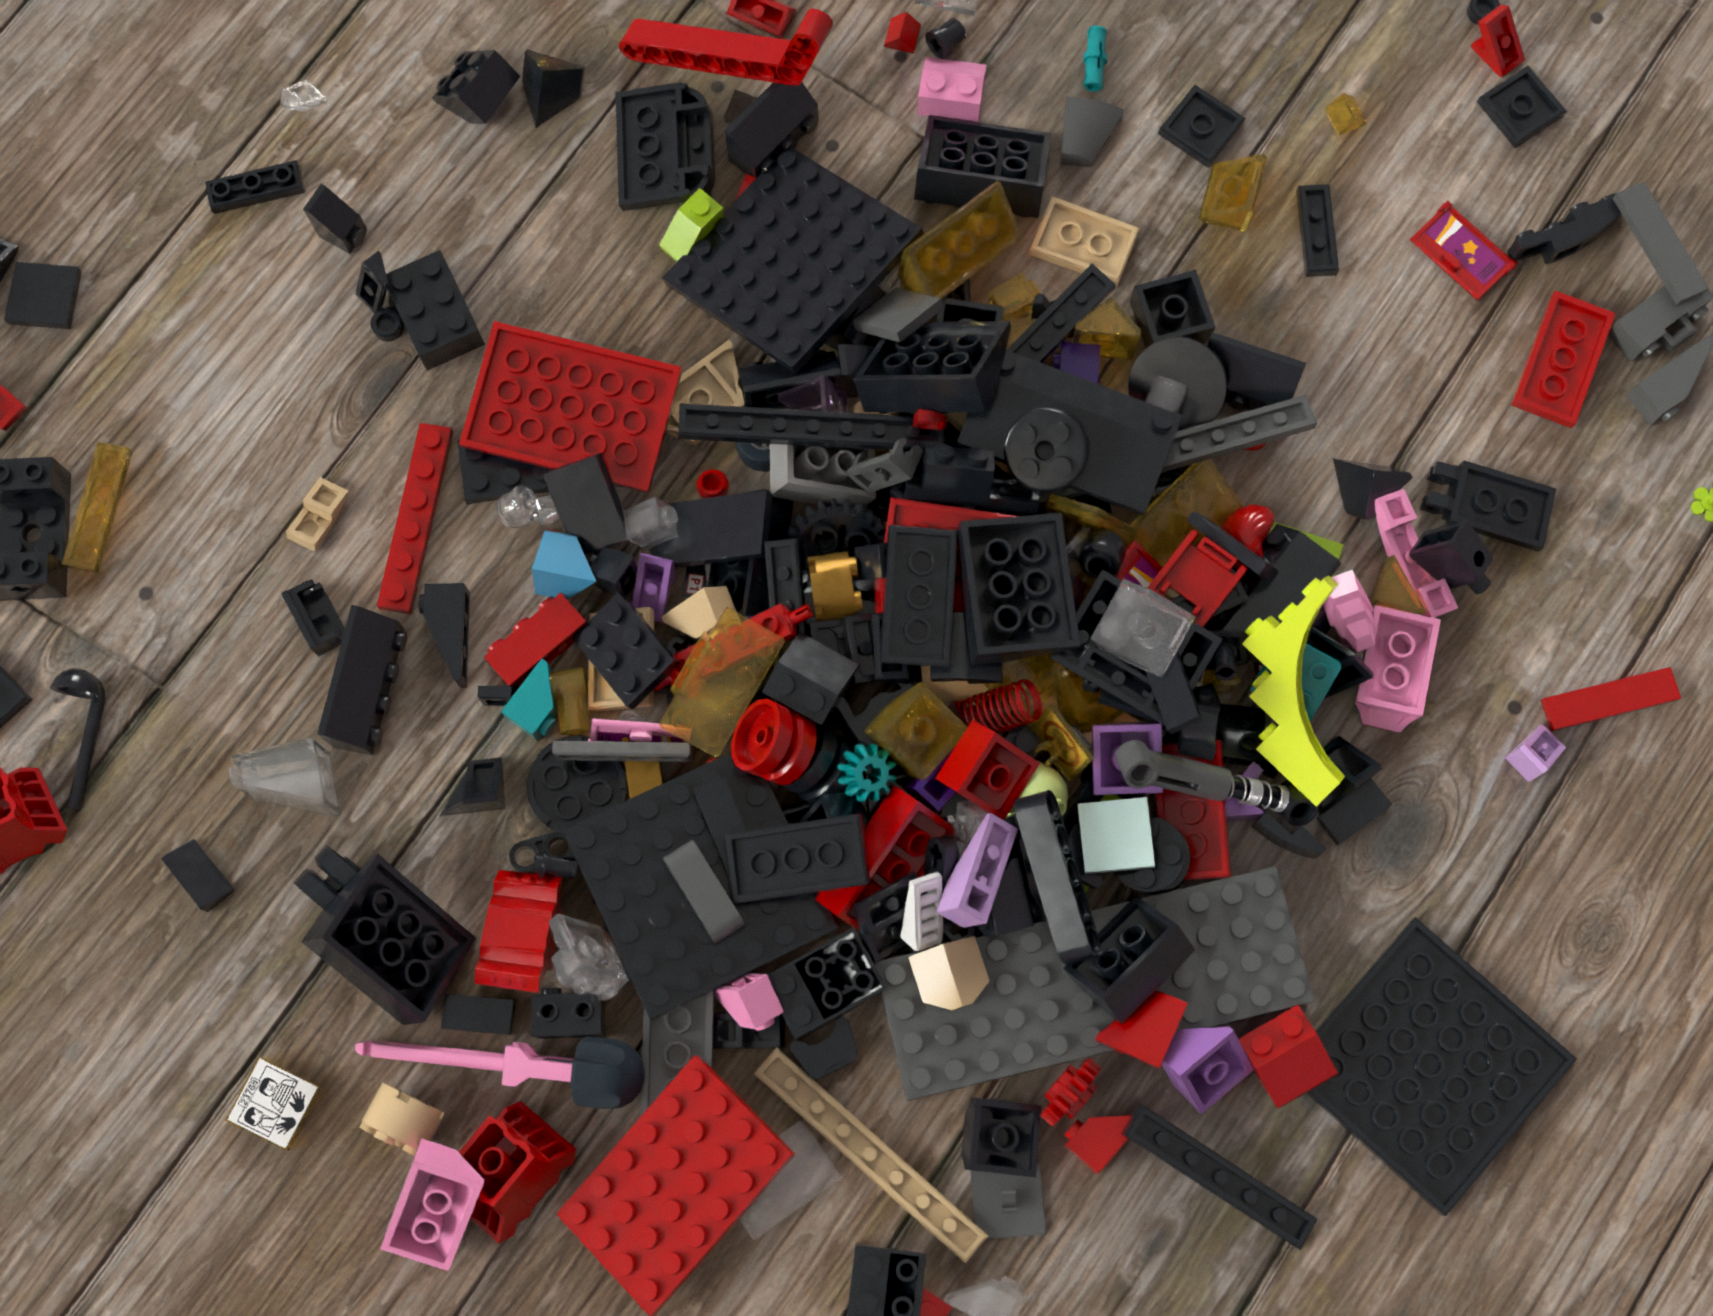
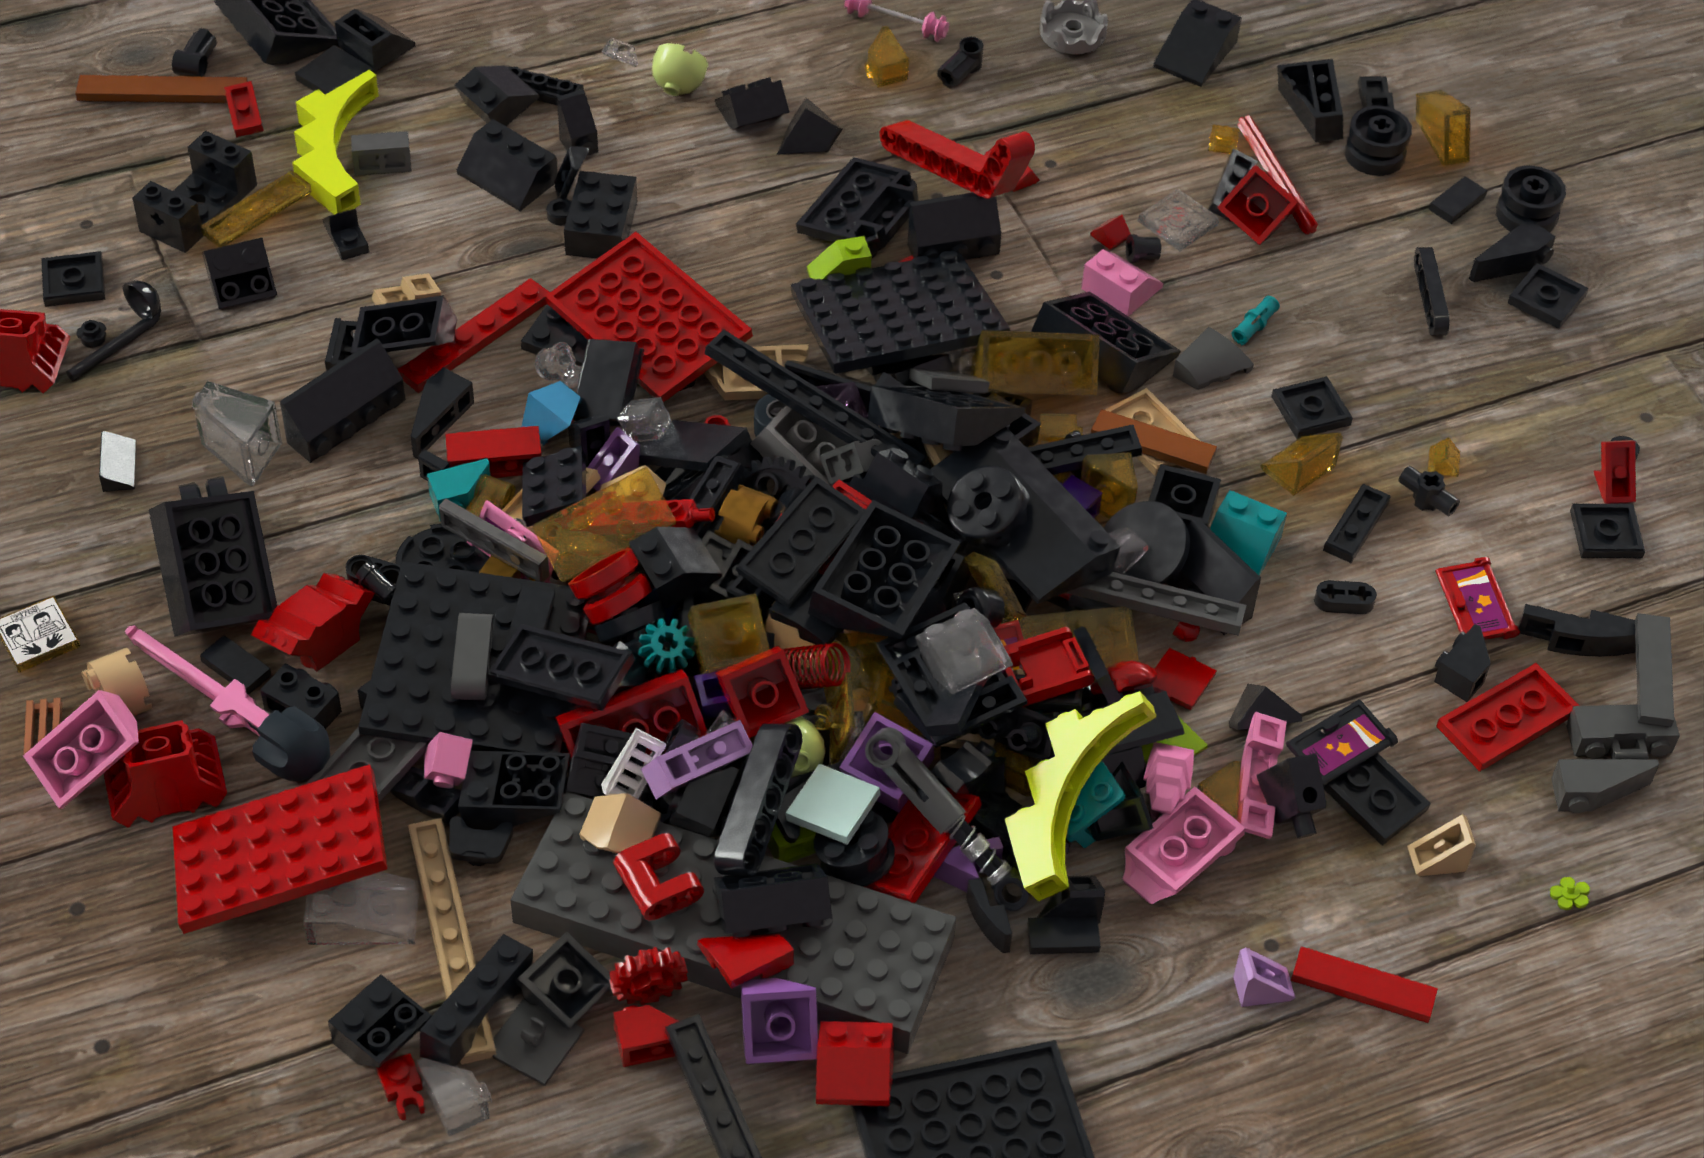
camera: 30 degrees right, 25 degrees down
black slope [439,758,506,816] -> none
clear plate [548,913,629,1001] -> none
red tile [913,409,947,431] -> none
none -> nougat tile [24,698,63,762]
none -> black plate [76,320,106,348]
none -> black slope [202,237,277,309]
none -> neon yellow arch [292,70,379,214]
none -> black slope [322,208,369,260]
none -> black slope [334,9,416,72]
none -> dark grey hinge [351,131,412,176]
none -> black slope [351,295,457,355]
none -> black arch [420,934,533,1073]
none -> black slope [454,65,540,127]
none -> black slope [457,119,558,211]
none -> red connector [613,833,705,921]
none -> yellowish green cylinder [652,43,708,96]
none -> dark orange tile [1091,409,1217,474]
none -> red piece [1152,647,1217,710]
none -> teal slope [1210,490,1287,576]
none -> door [1286,699,1398,788]
none -> black beam [1314,580,1377,614]
none -> black axle [1398,465,1460,516]
none -> tan slope [1407,814,1476,876]
none -> black slope [1434,624,1491,702]

